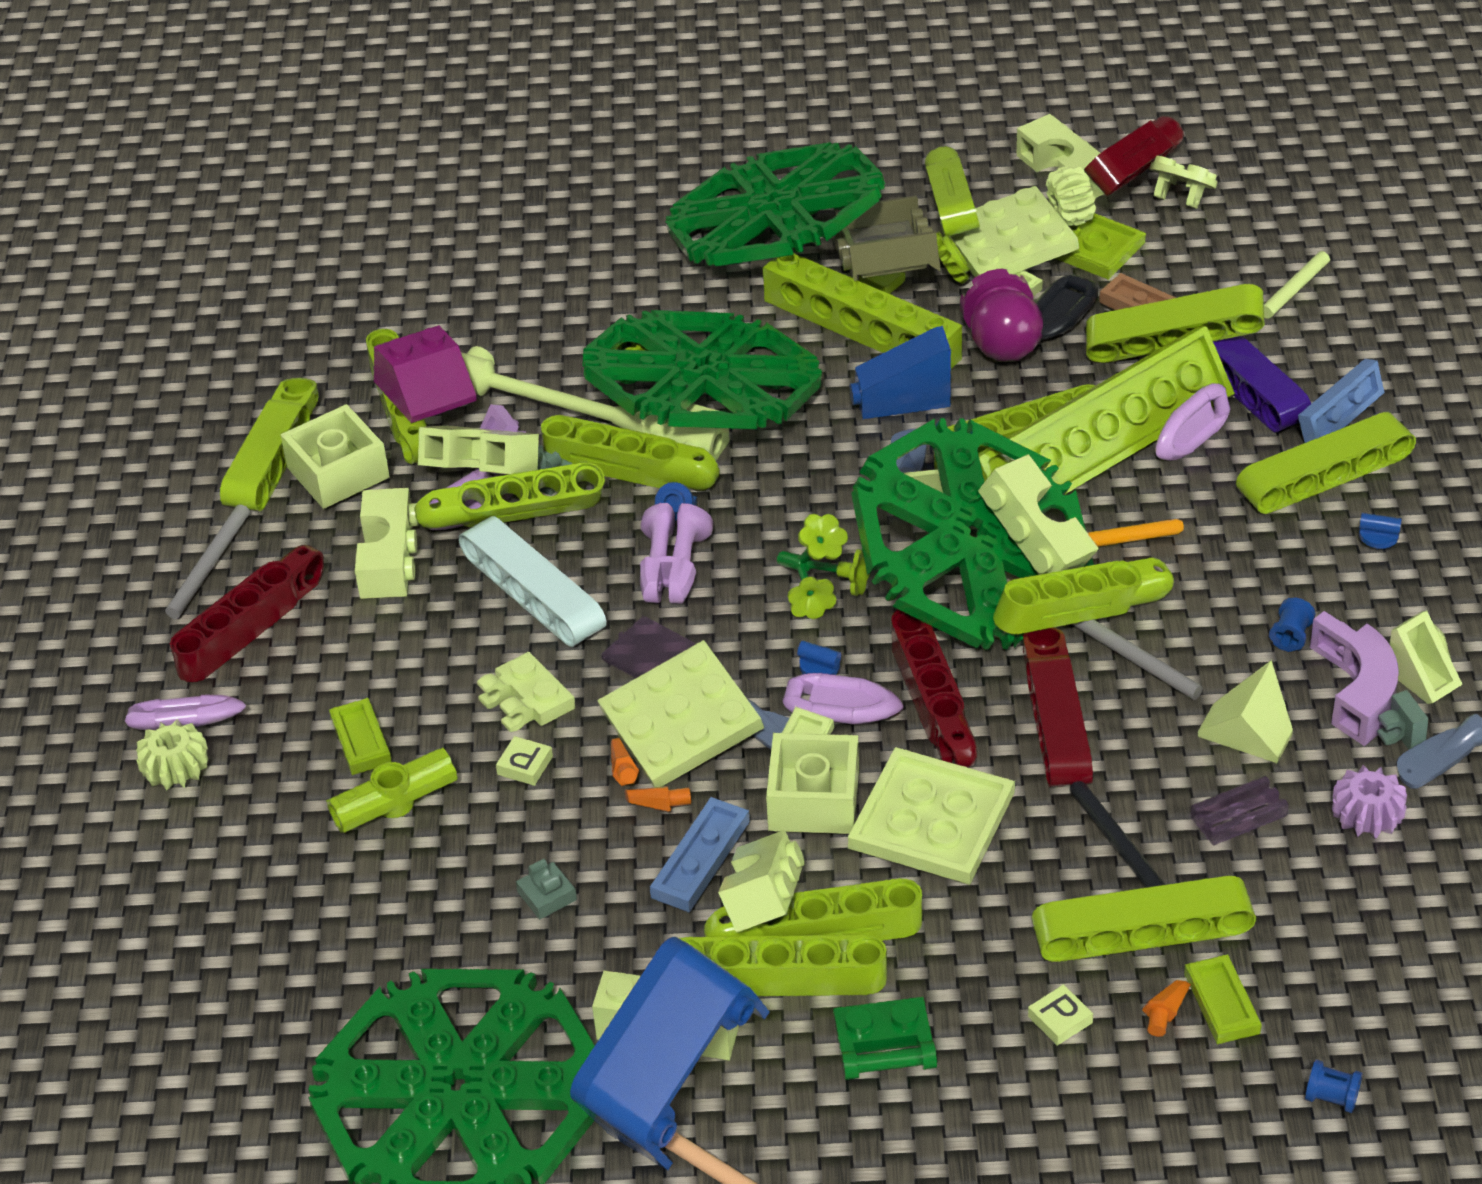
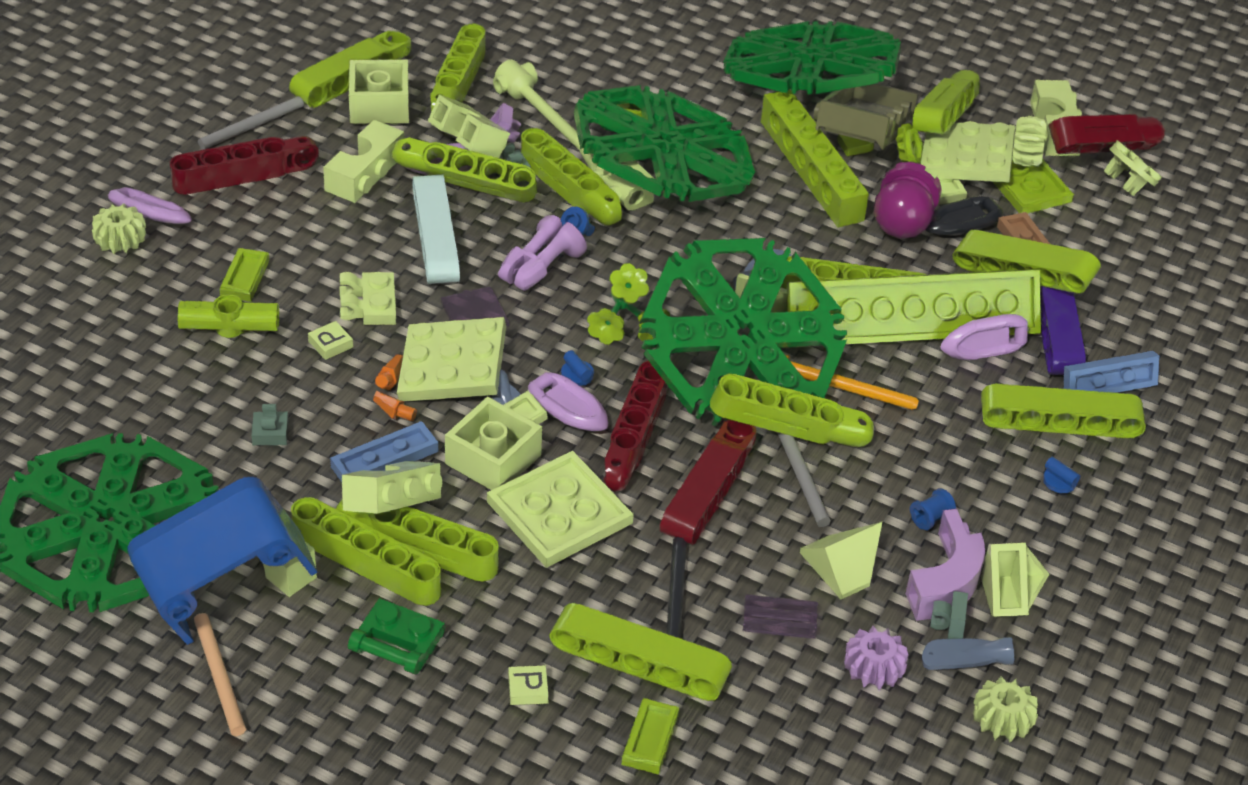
camera: 25 degrees right, 0 degrees up
magenta slope [374,325,476,423] -> none
blue slope [849,326,951,419] -> none
yellowish green arch [978,454,1099,575] -> none
orange bar [1142,980,1191,1037] -> none
yellowish green bar [1264,251,1330,319] -> none

